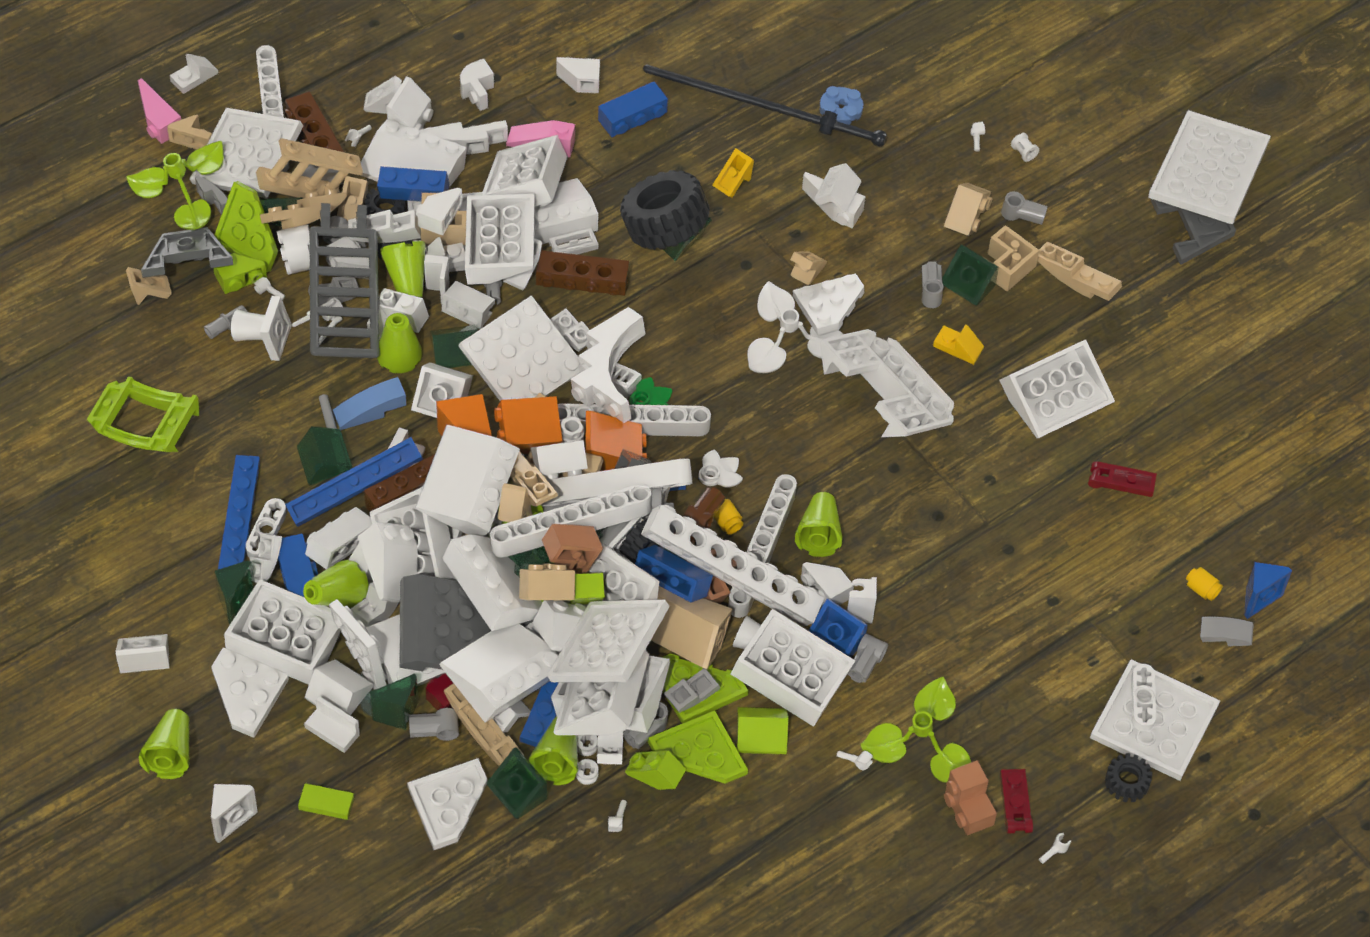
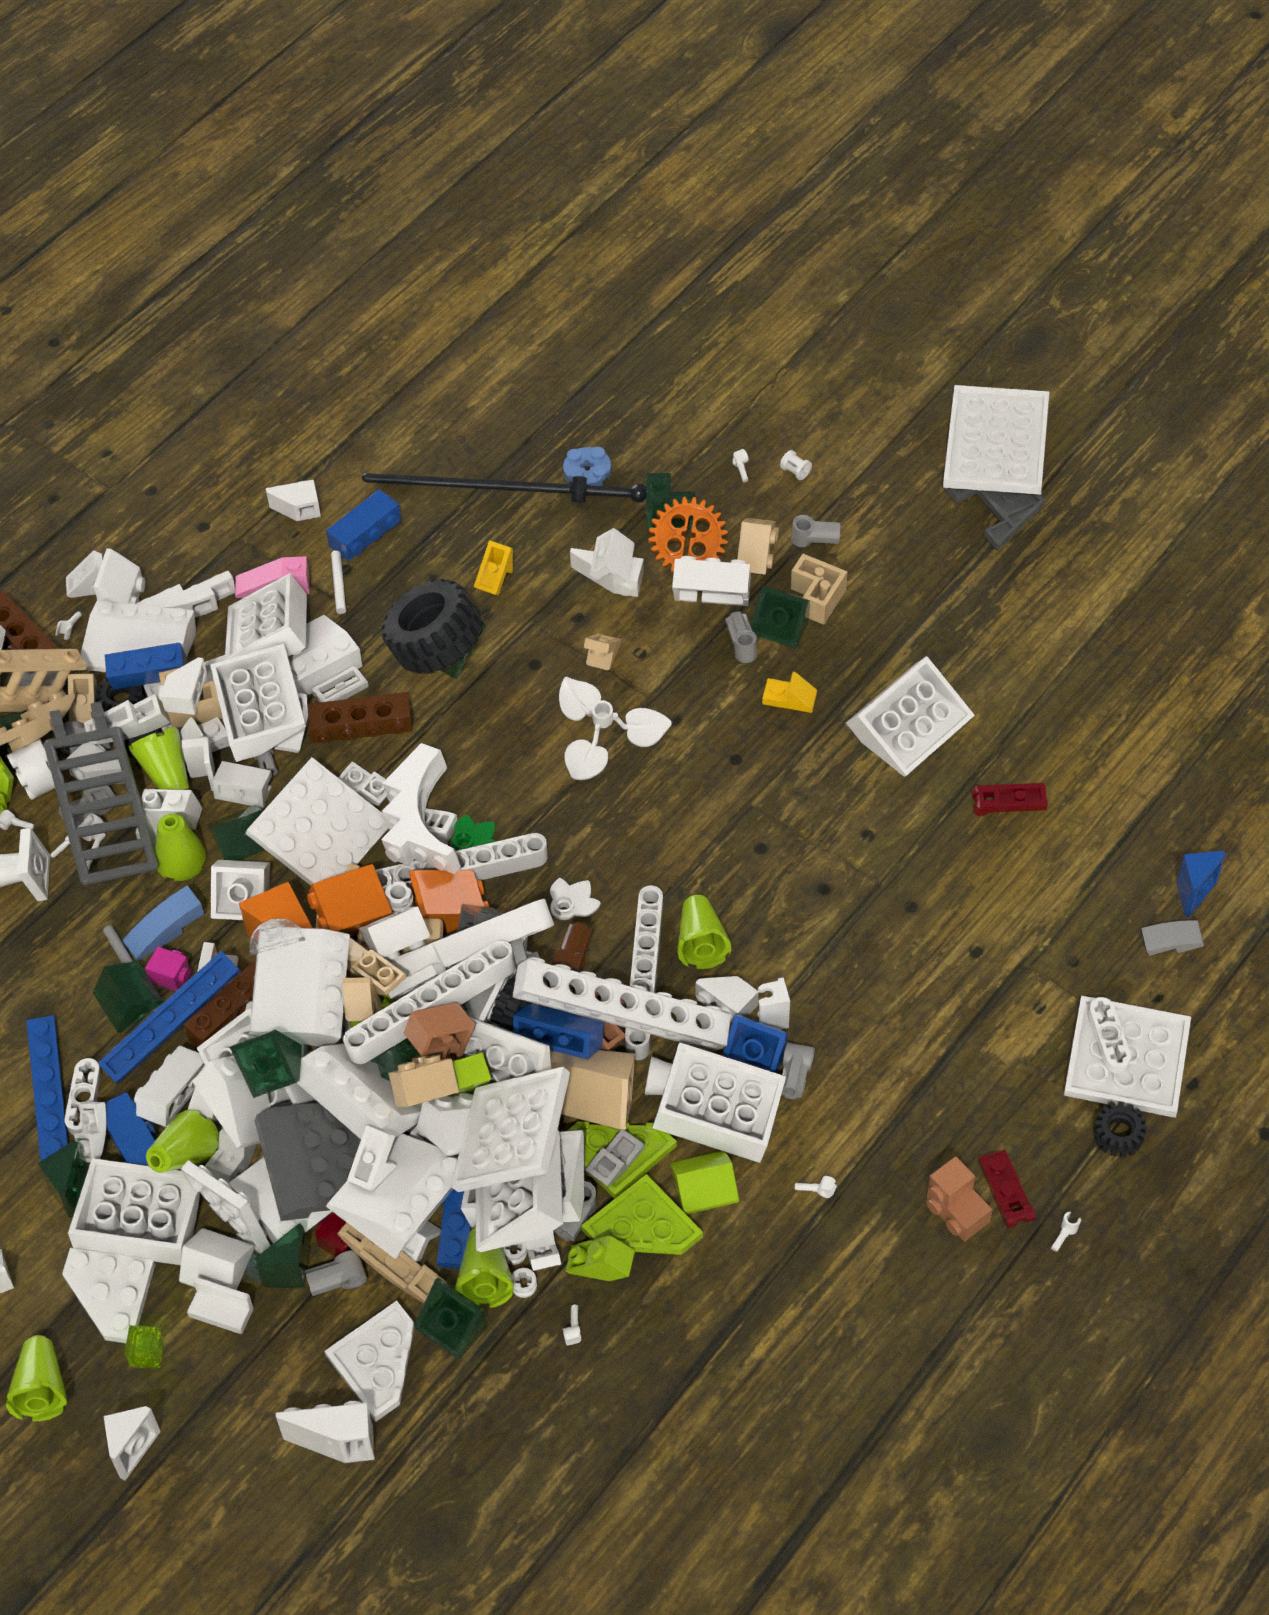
camera: 10 degrees left, 0 degrees up
lime tile [298,783,354,820] -> none
white brick [460,59,494,111] -> none
yellow brick [714,499,743,534] -> none
white plate [793,274,864,335] -> none
white slope [820,329,954,437] -> none
lime plant [861,677,971,783] -> none
tan slope [1037,241,1122,301] -> none
yellow brick [1186,567,1223,601] -> none
none -> clear neon green brick [124,1325,164,1369]
none -> dark pink brick [145,947,191,991]
none -> clear green slope [230,1029,302,1098]
none -> clear plate [250,918,306,955]
none -> white slope [276,1401,375,1463]
none -> white bar [331,551,346,614]
none -> white slope [347,1125,397,1191]
none -> white panel [388,944,446,998]
none -> clear green brick [646,473,695,529]
none -> orange gear [648,497,728,574]
none -> white piece [672,556,751,606]

